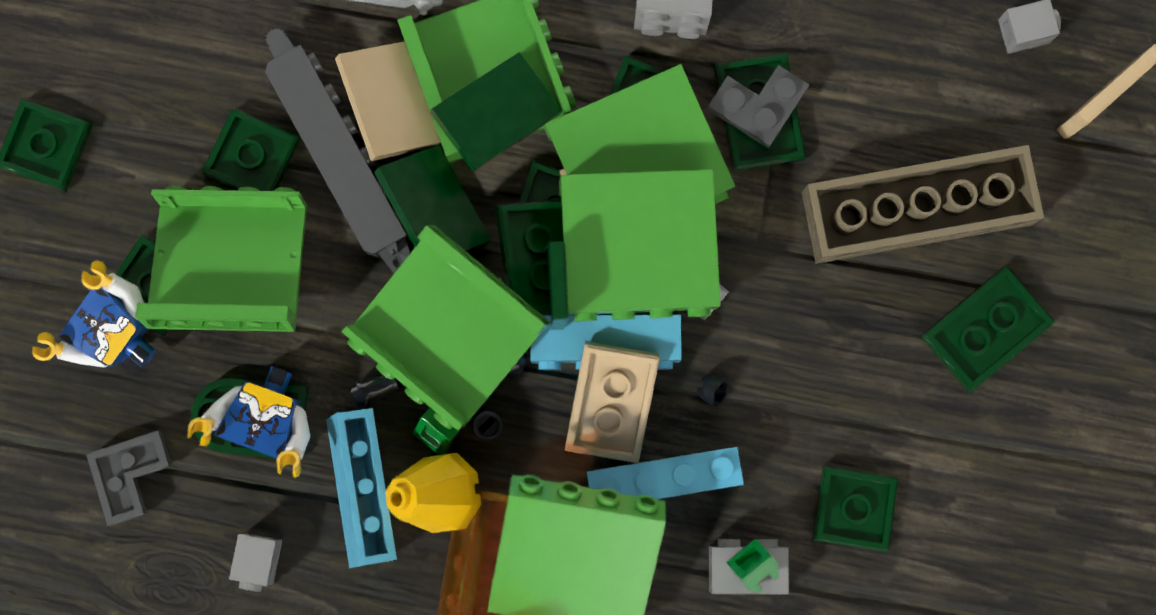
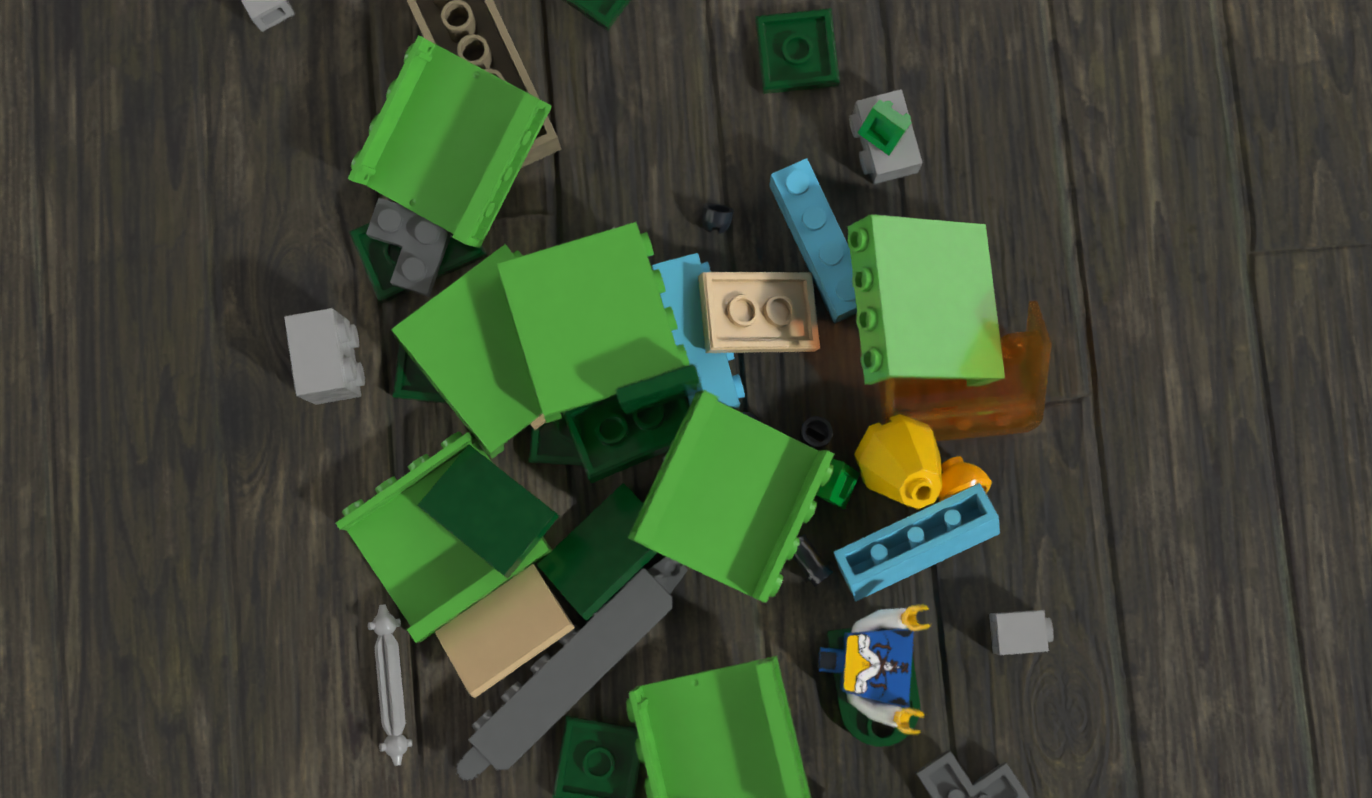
camera: 100 degrees left, 0 degrees up
none -> bright green panel [348,35,552,248]
none -> light orange brick [938,456,992,502]

